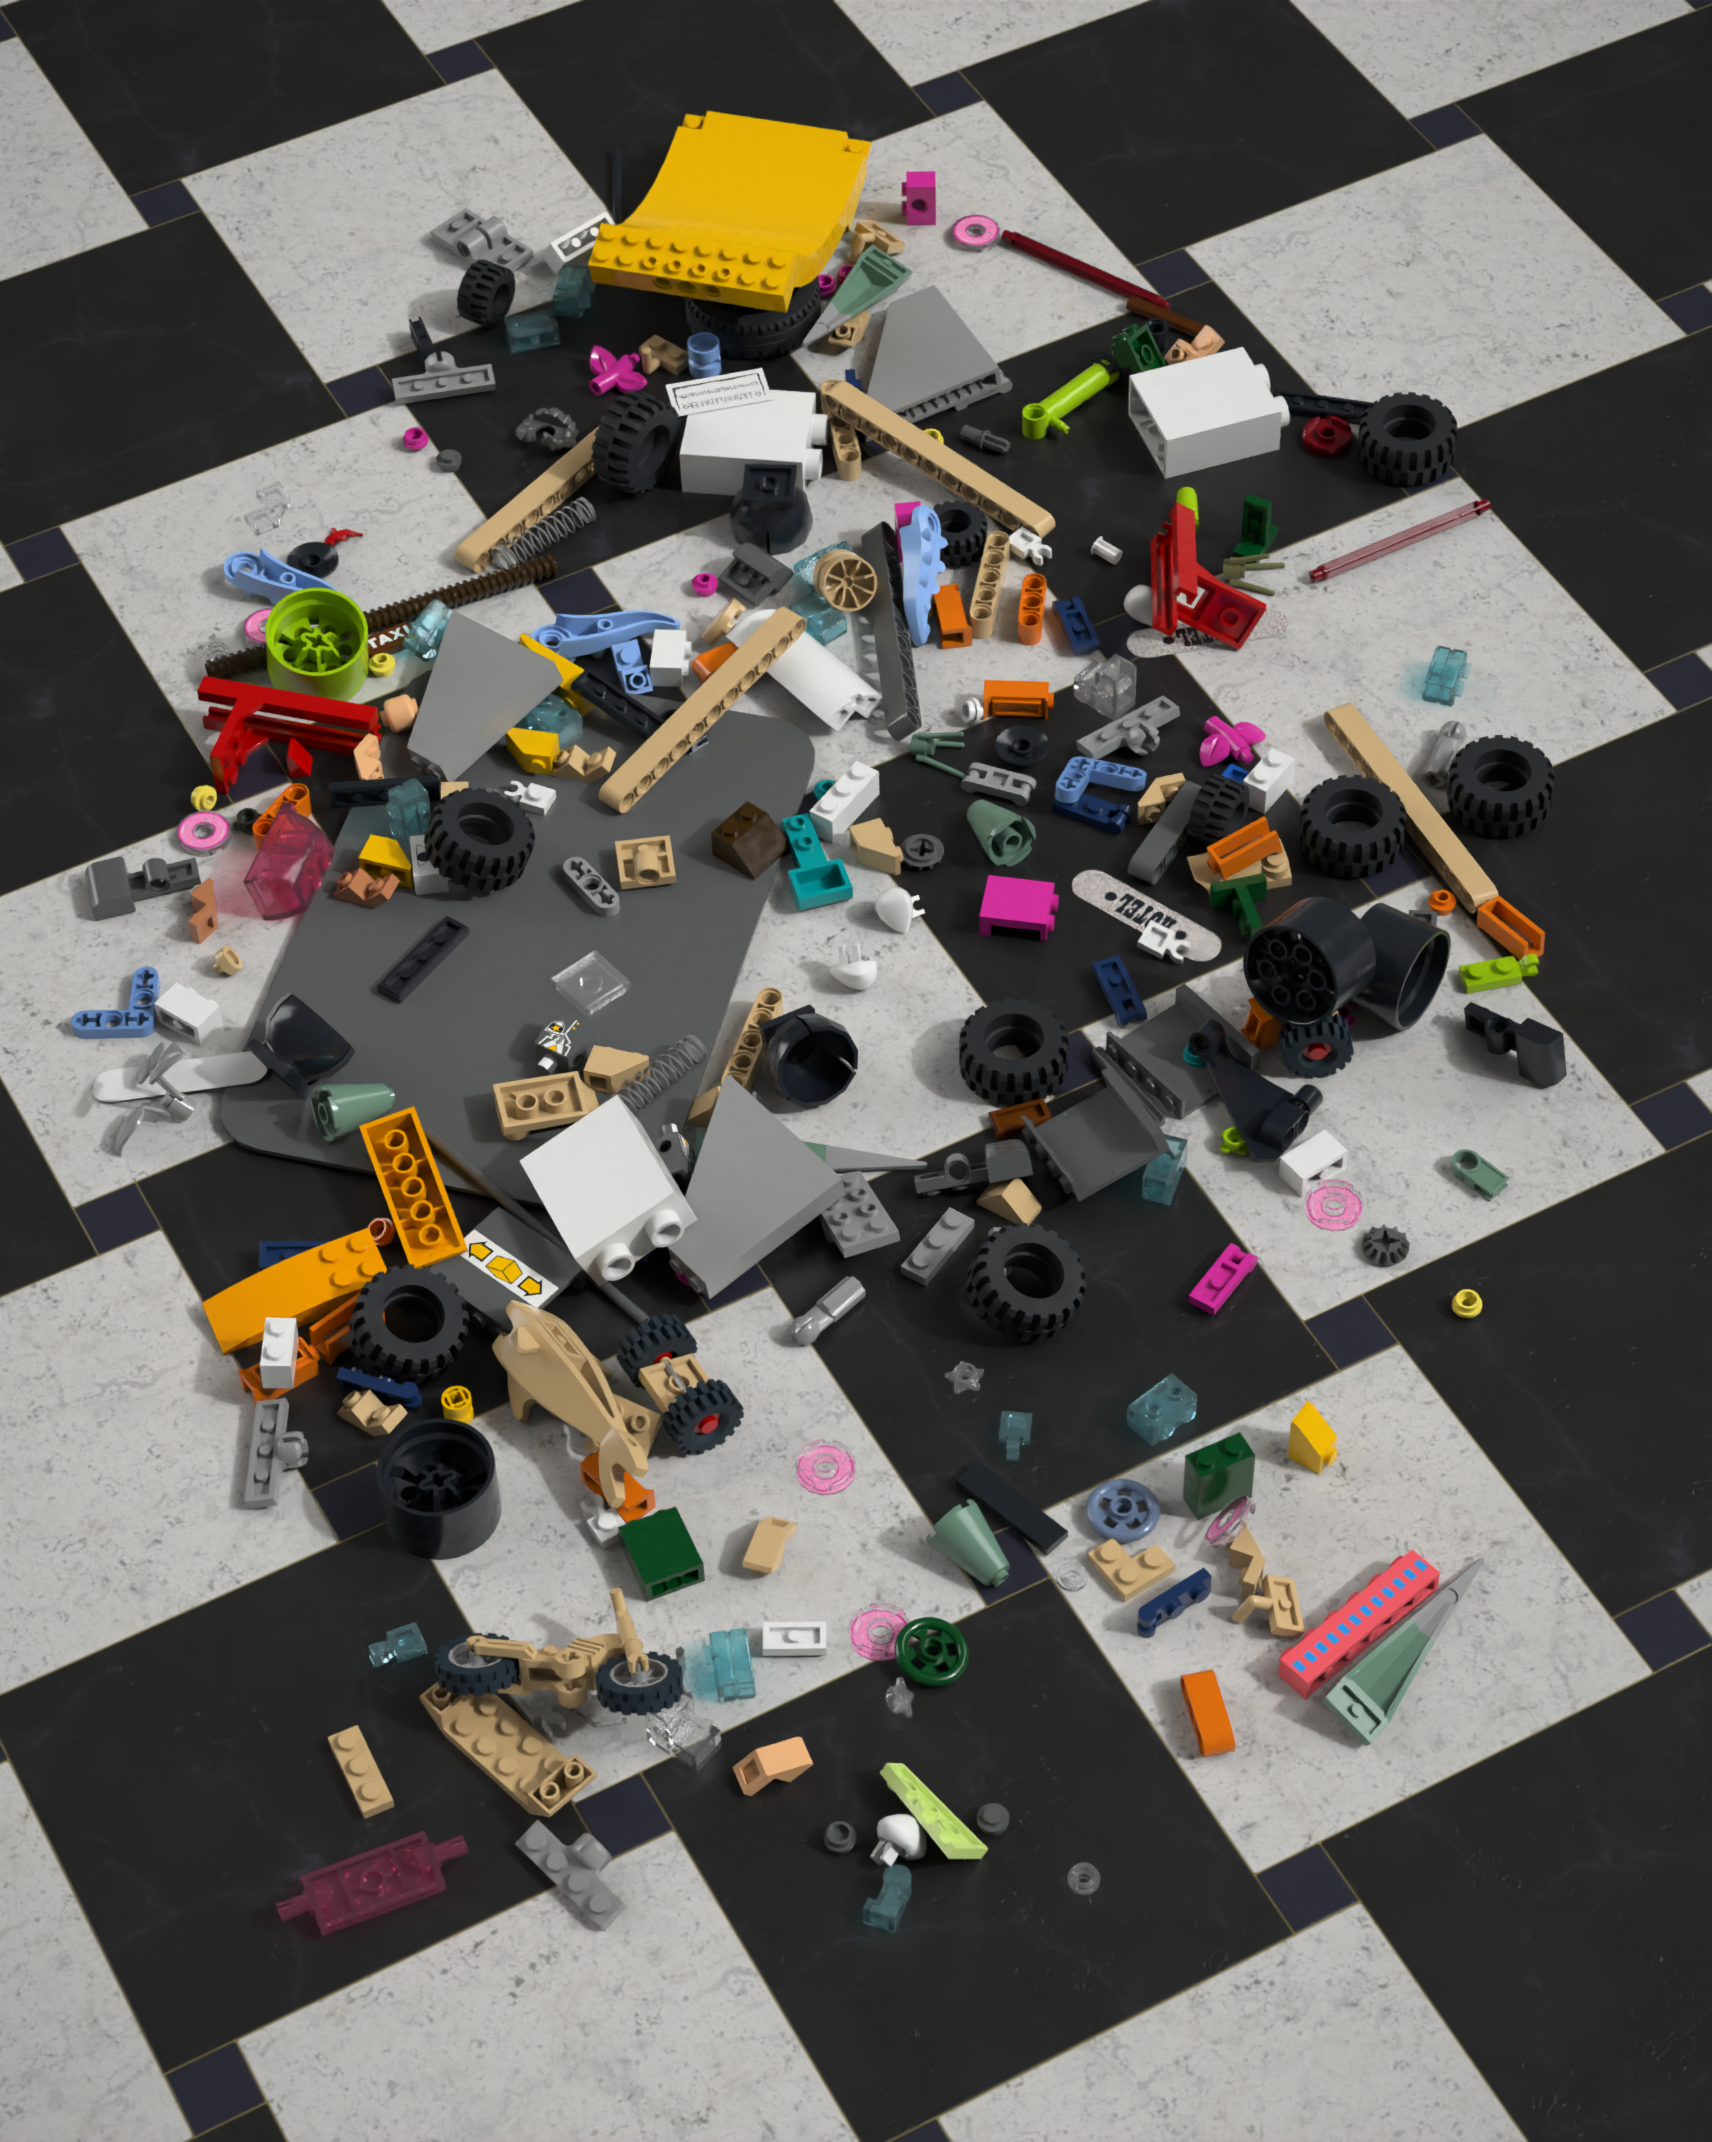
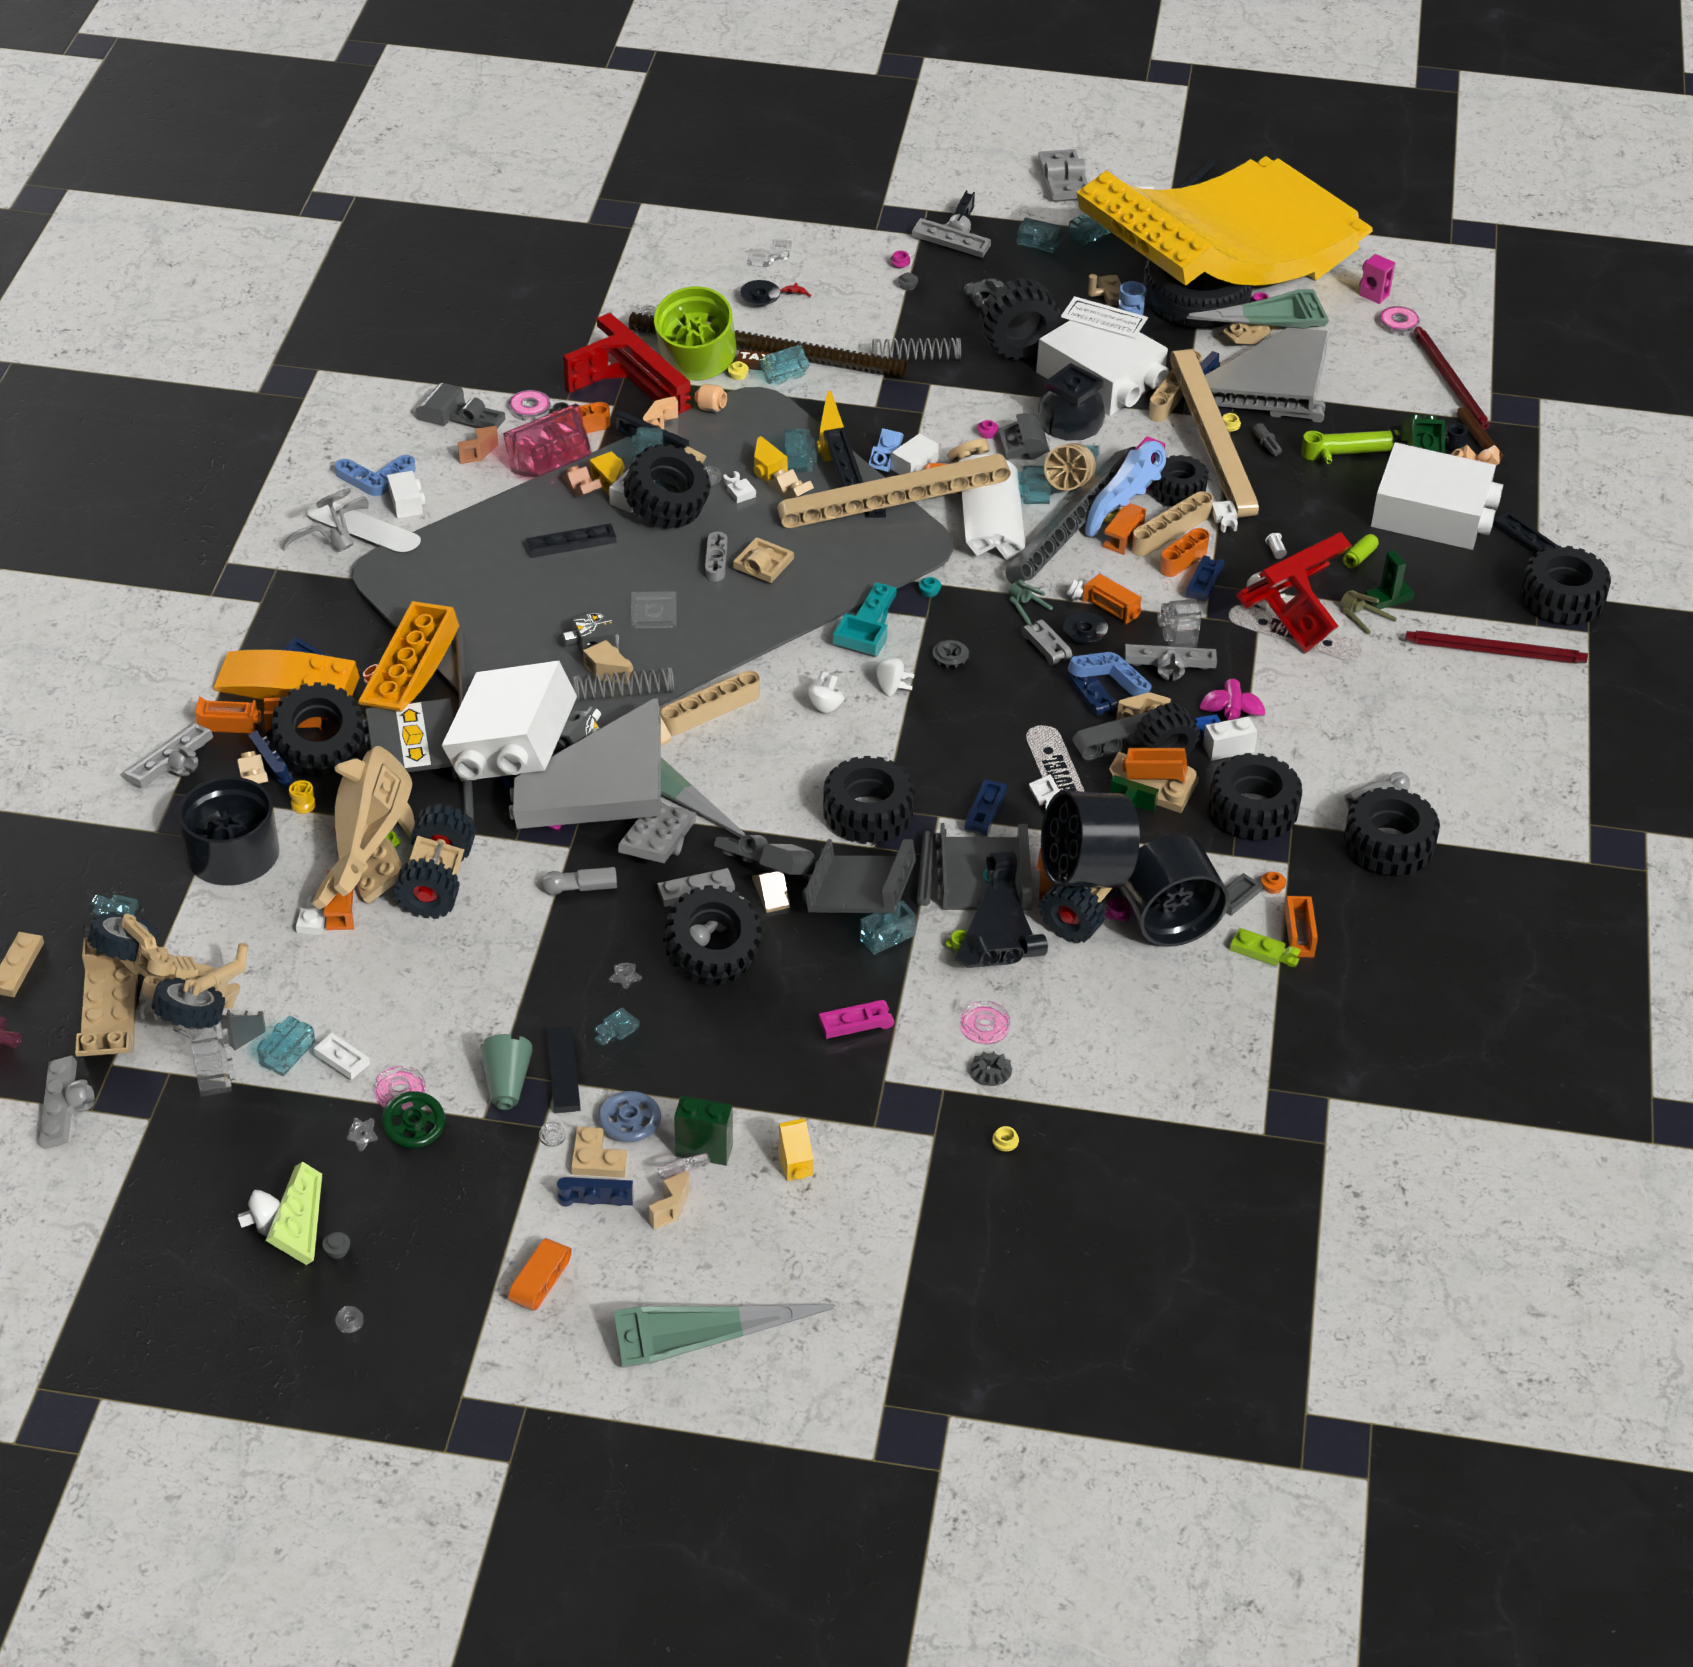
camera: 35 degrees right, 5 degrees down
light yellow plate [191,785,217,812] -> none
tan tile [213,946,243,975] -> none
light blue animal [224,548,337,605] -> none
black plate [246,992,356,1100] -> none
white brick [260,1317,299,1389] -> none
red slope [286,738,313,777] -> none
sand green cone [311,1083,395,1142] -> none
light grey slope [407,611,564,782] -> none
tan beam [455,425,600,573] -> none
black tyre [457,259,516,328] -> none
tan slope [493,1071,599,1140] -> none
light blue animal [531,610,680,663] -> none
dark pink plant [589,345,647,396] -> none
dark green brick [618,1506,705,1602] -> none
dark brown slope [711,801,790,881] -> none
light nougat slope [732,1737,813,1796] -> none
tan slope [742,1515,797,1576] -> none
black plate [759,1004,858,1108] -> none
clear tile [795,1439,856,1495] -> none
white brick [810,761,879,844] -> none
dark grey plate [824,1821,856,1854] -> none
tan plate [849,221,906,262] -> none
tan slope [849,818,903,876] -> none
clear light blue leg [863,1865,912,1934] -> none
sand green cone [967,800,1036,866] -> none
dark pink panel [980,875,1059,941] -> none
reddish brown tile [988,1098,1052,1140] -> none
clear light blue brick [1127,1373,1197,1446] -> none
tan plate [1232,1574,1305,1639] -> none
coral brick [1278,1549,1440,1700] -> none
white brick [1279,1129,1348,1197] -> none
dark red tile [1302,416,1353,457] -> none
tan beam [1324,702,1499,914] -> none
clear light blue brick [1422,645,1471,707] -> none
sand green piece [1451,1149,1509,1202] -> none
black plate [1464,1002,1567,1087] -> none

